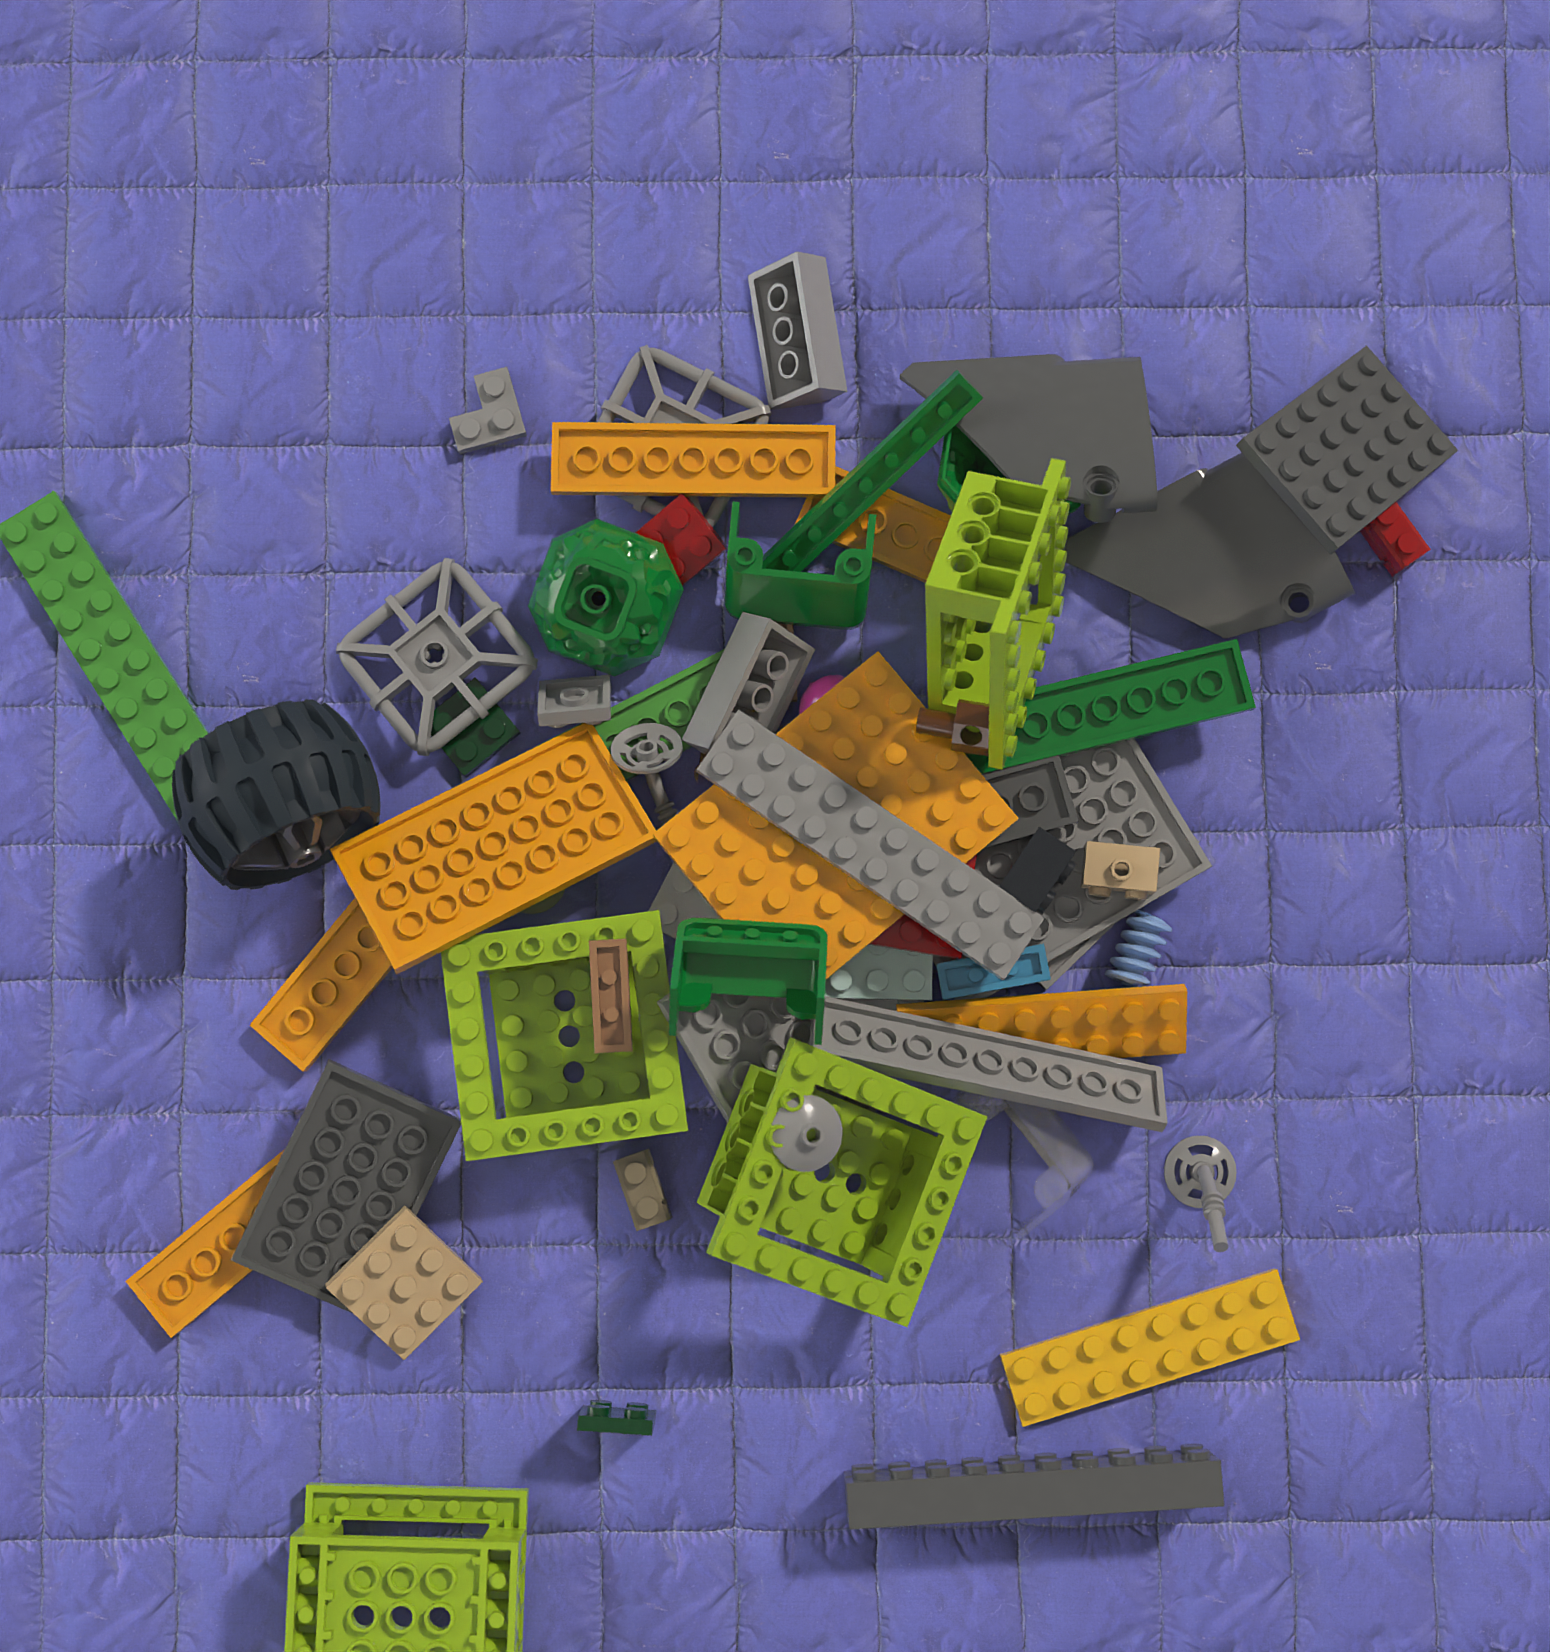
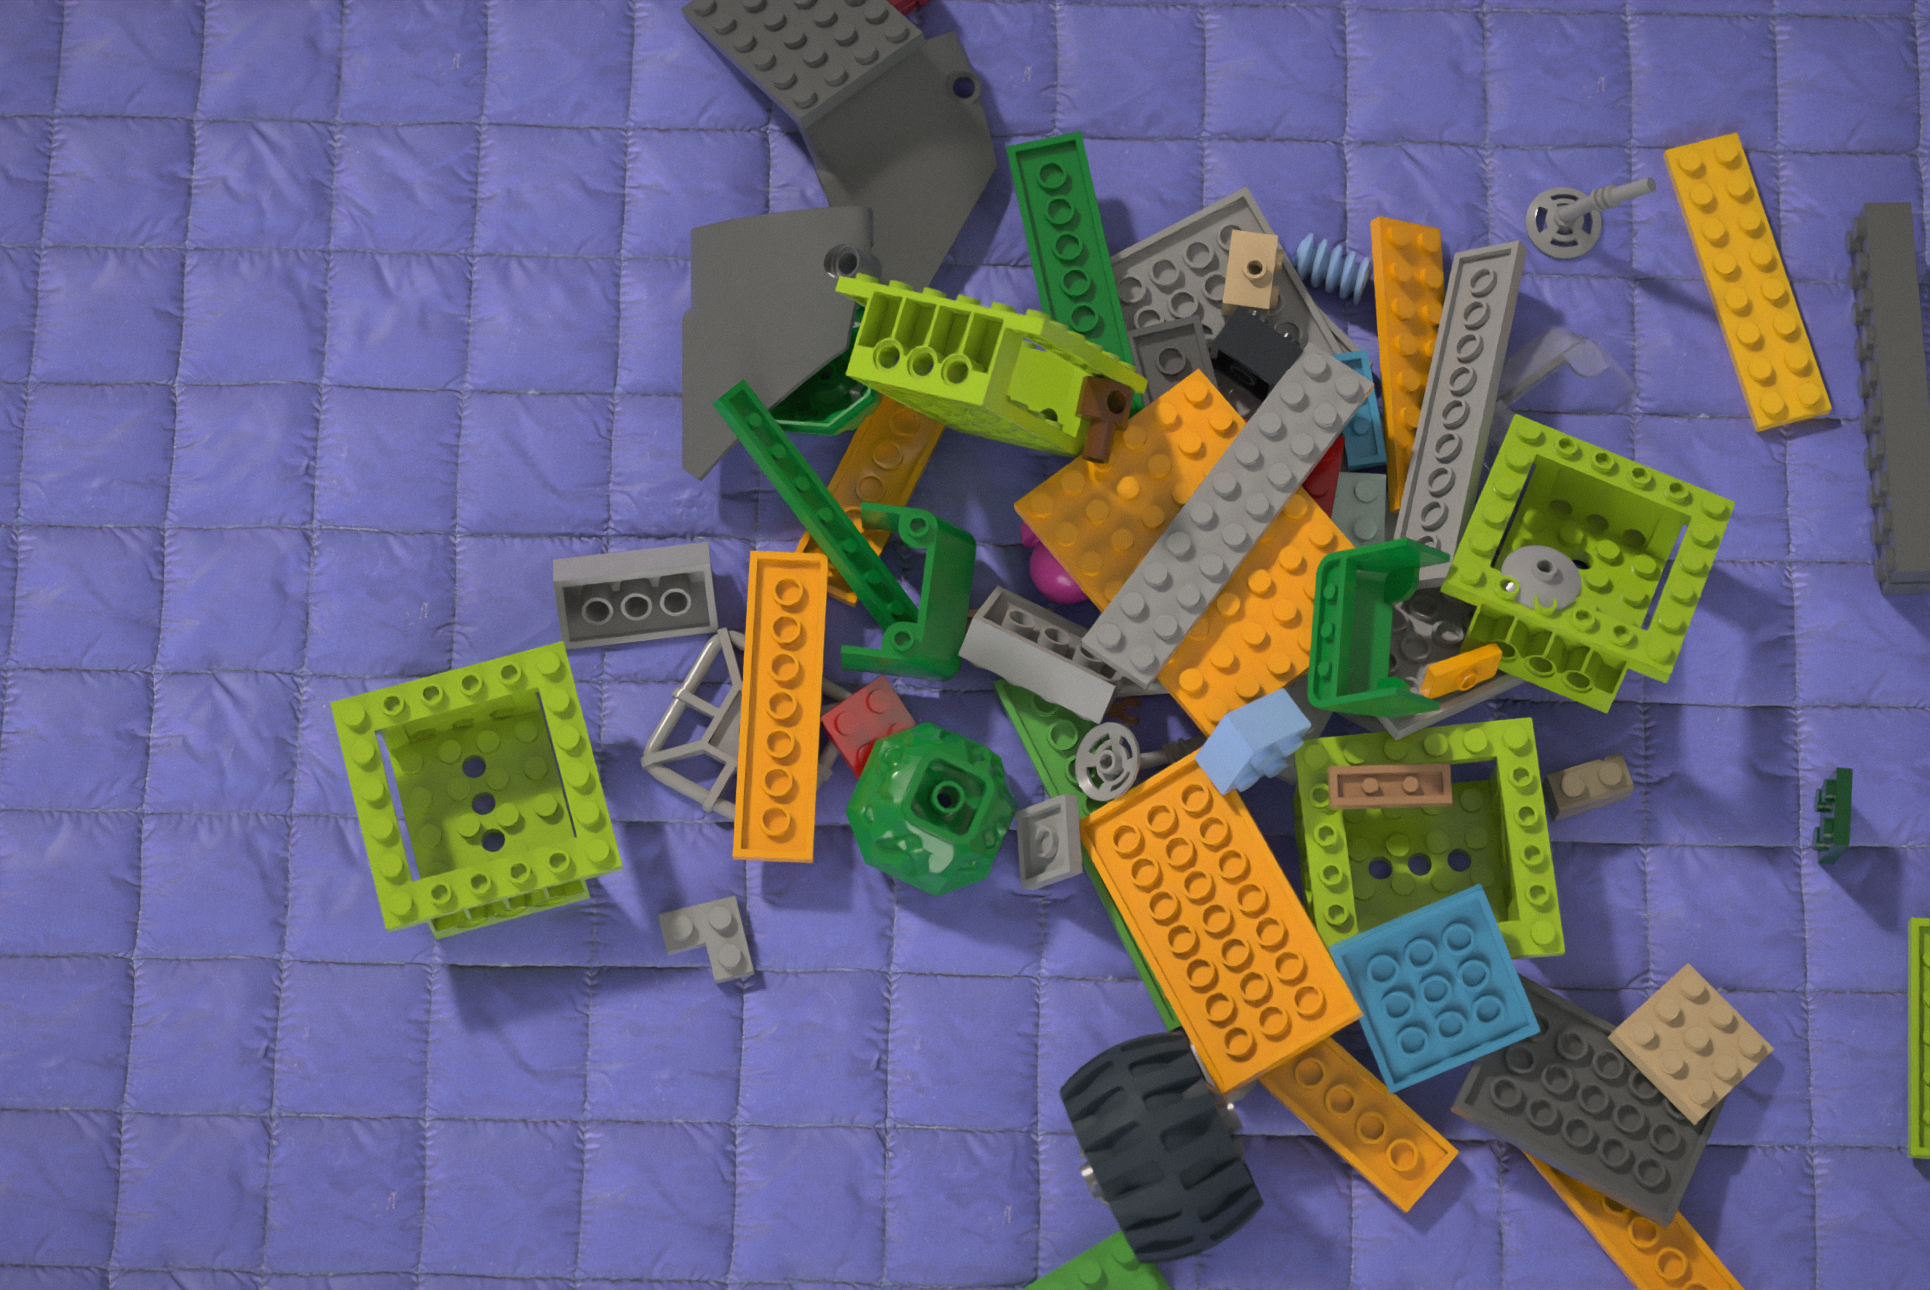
camera: 85 degrees left, 10 degrees down
light grey plate [336,558,538,756] -> none
dark green plate [431,677,521,777] -> none
none -> lime plate [330,641,624,939]
none -> light blue brick [1194,688,1312,795]
none -> dark azure plate [1329,884,1541,1094]
none -> light orange plate [1420,642,1503,699]

